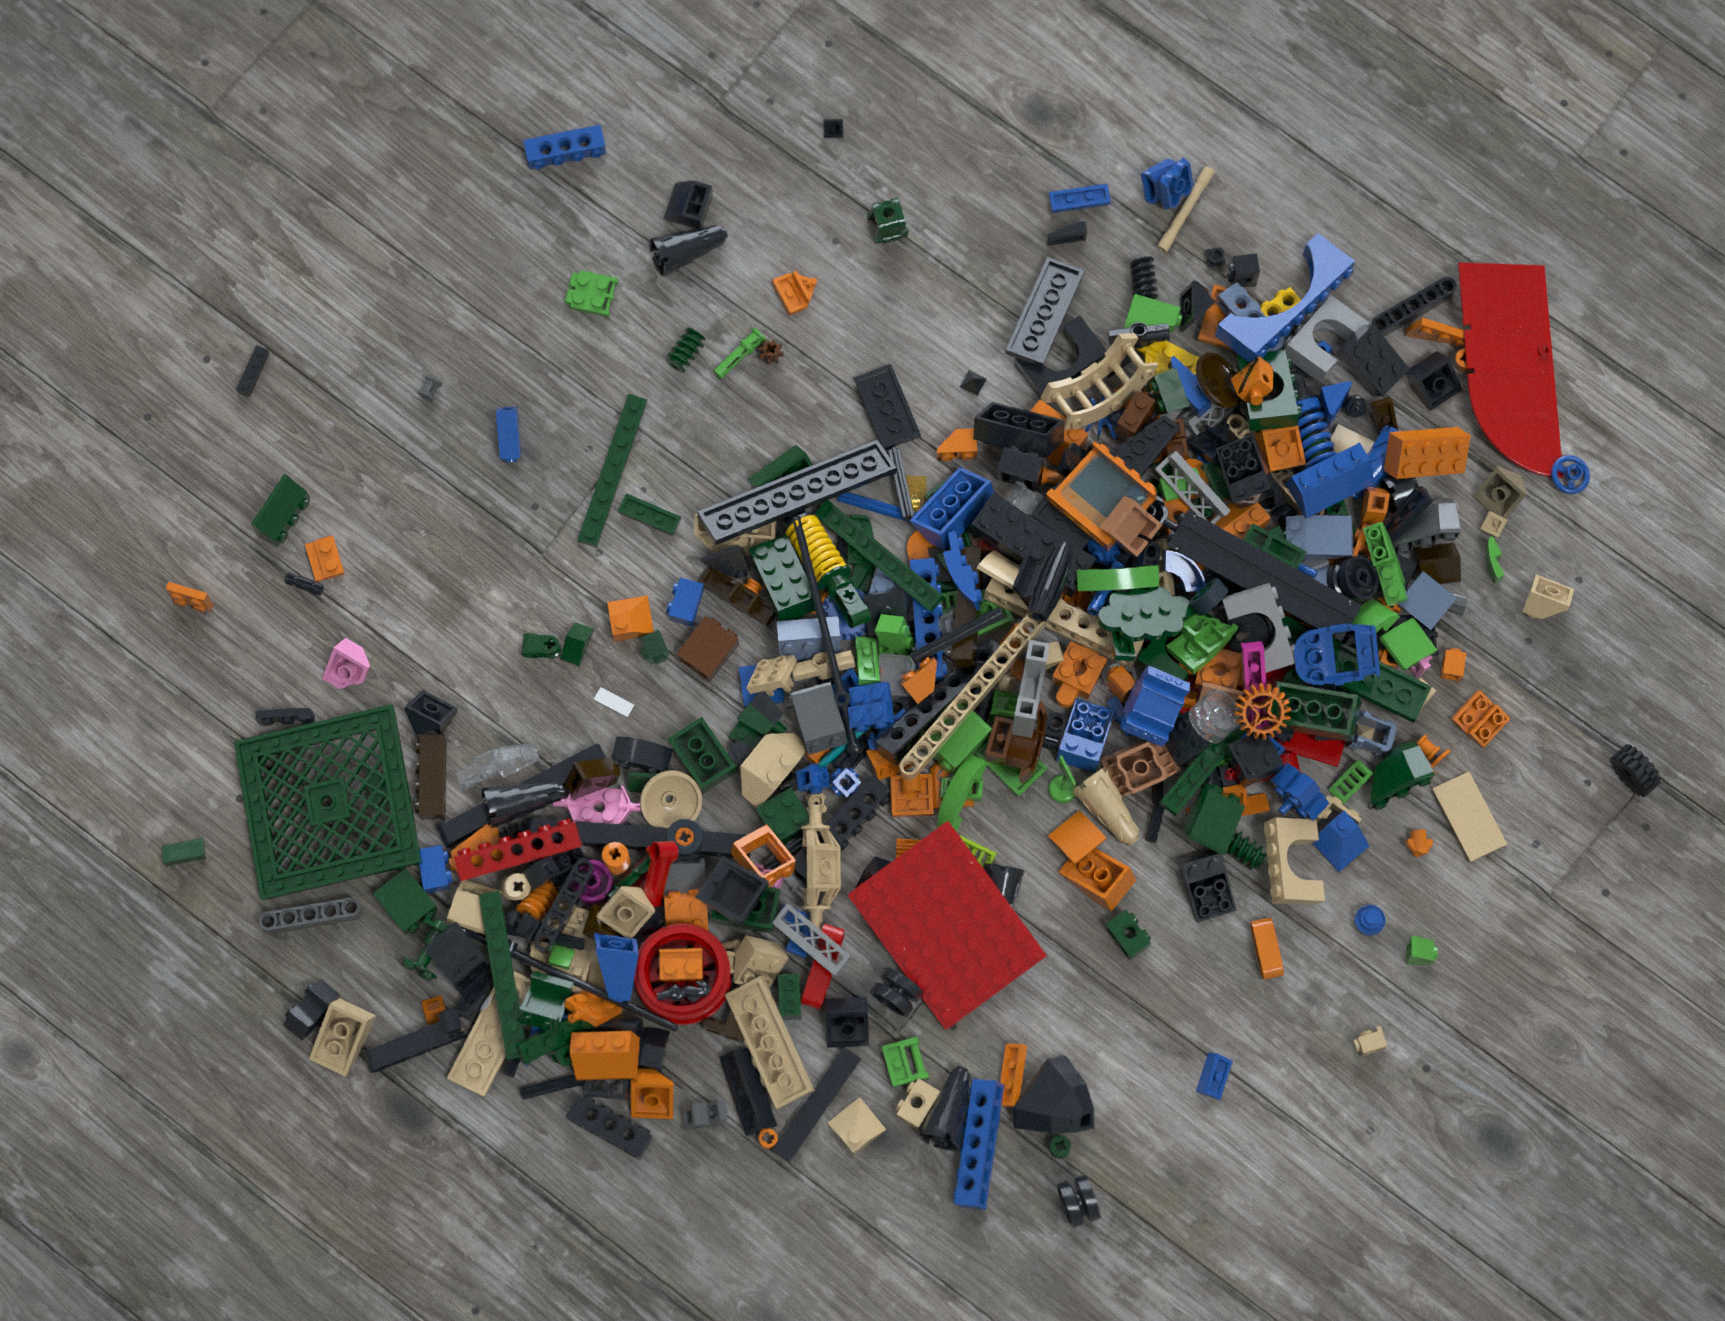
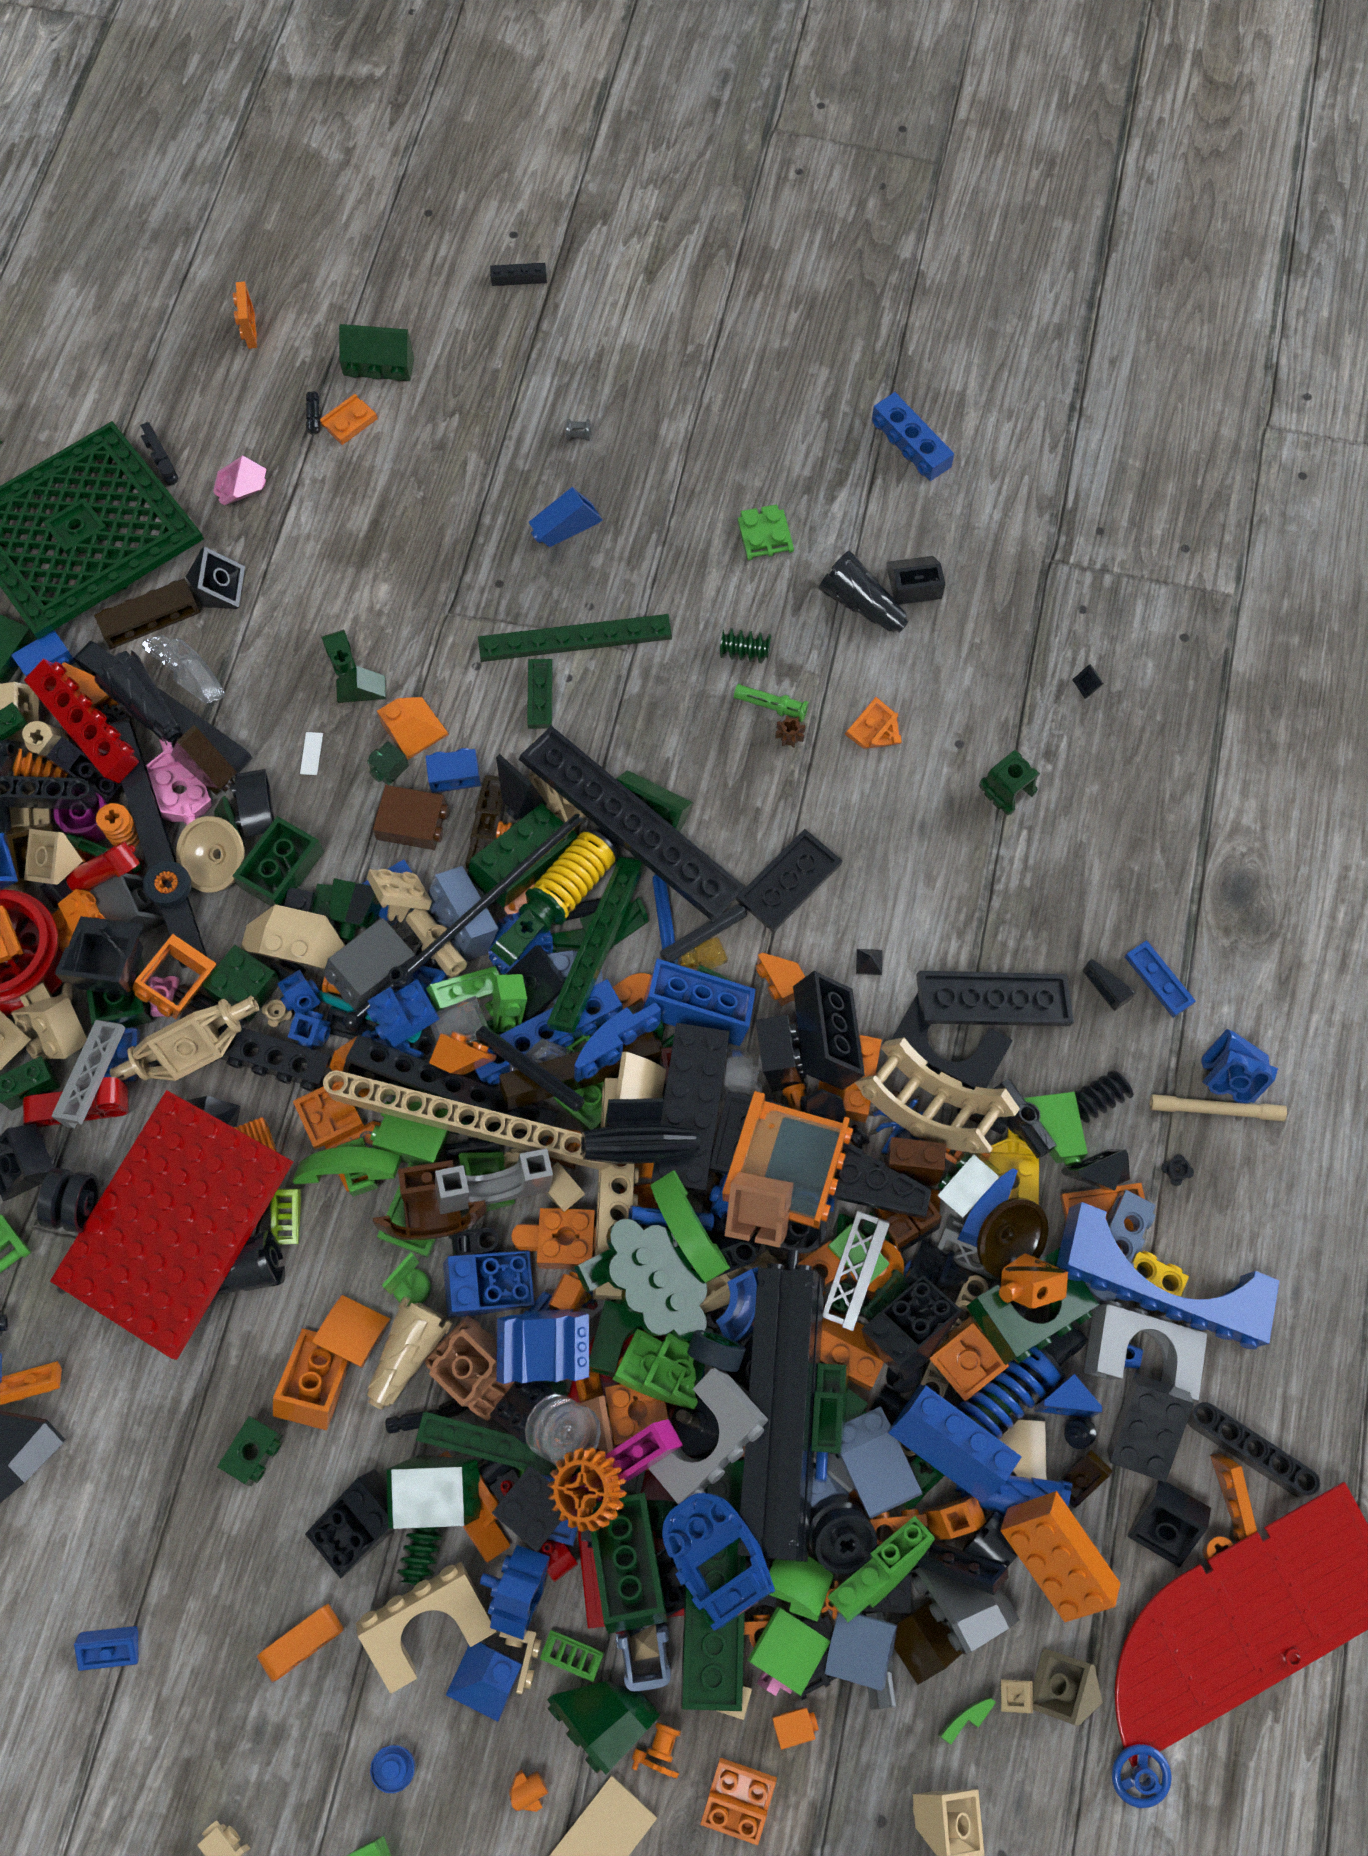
camera: 65 degrees right, 5 degrees down
black brick [1227,253,1260,288] -> none

